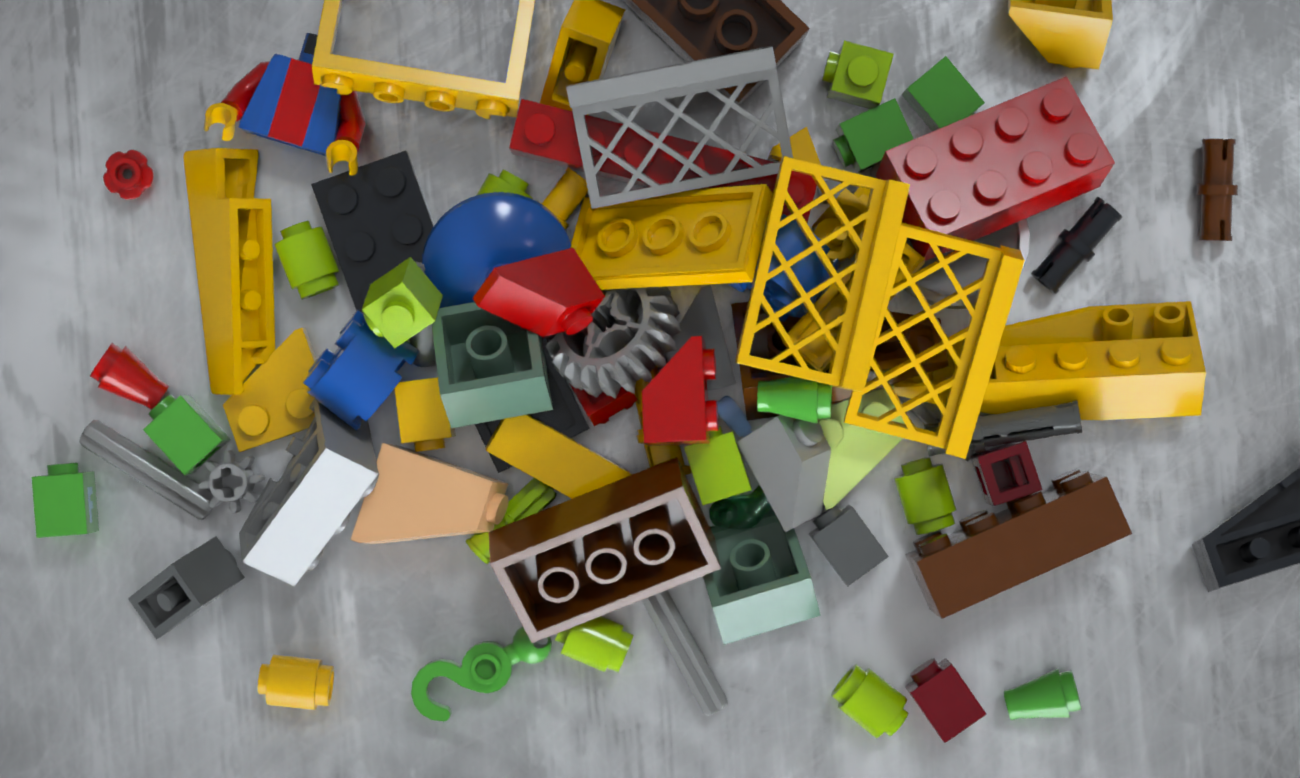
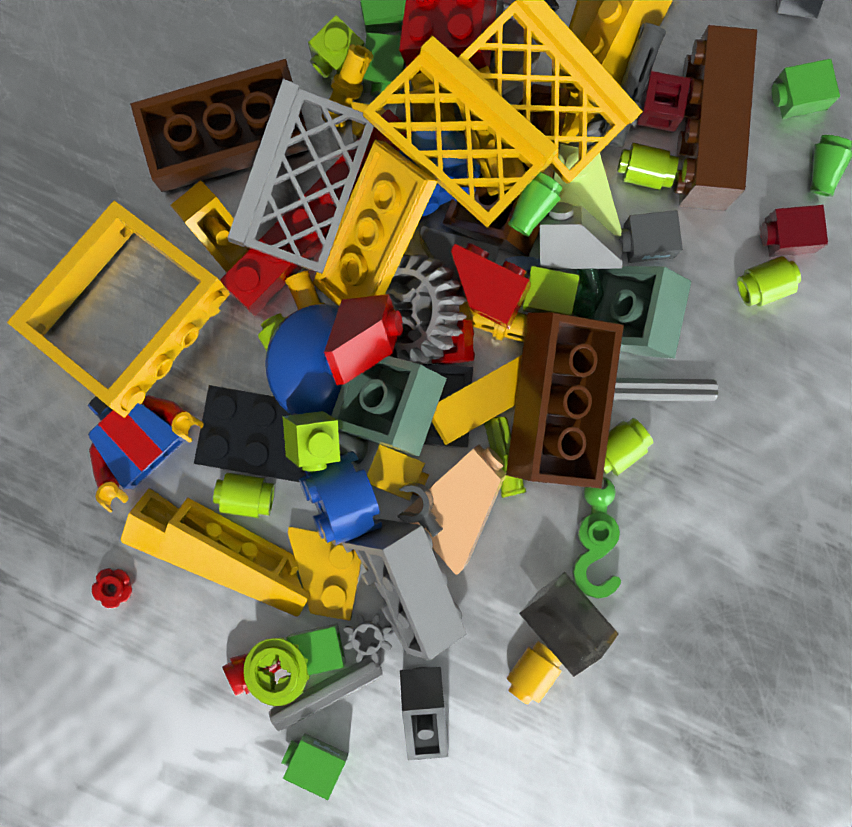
camera: 60 degrees left, 5 degrees down
none -> lime gear [244,637,310,706]
none -> yellow pin [321,44,374,127]
none -> dark grey piece [397,483,443,537]
none -> clear smoke brick [519,572,619,677]
none -> bright green brick [772,59,840,119]

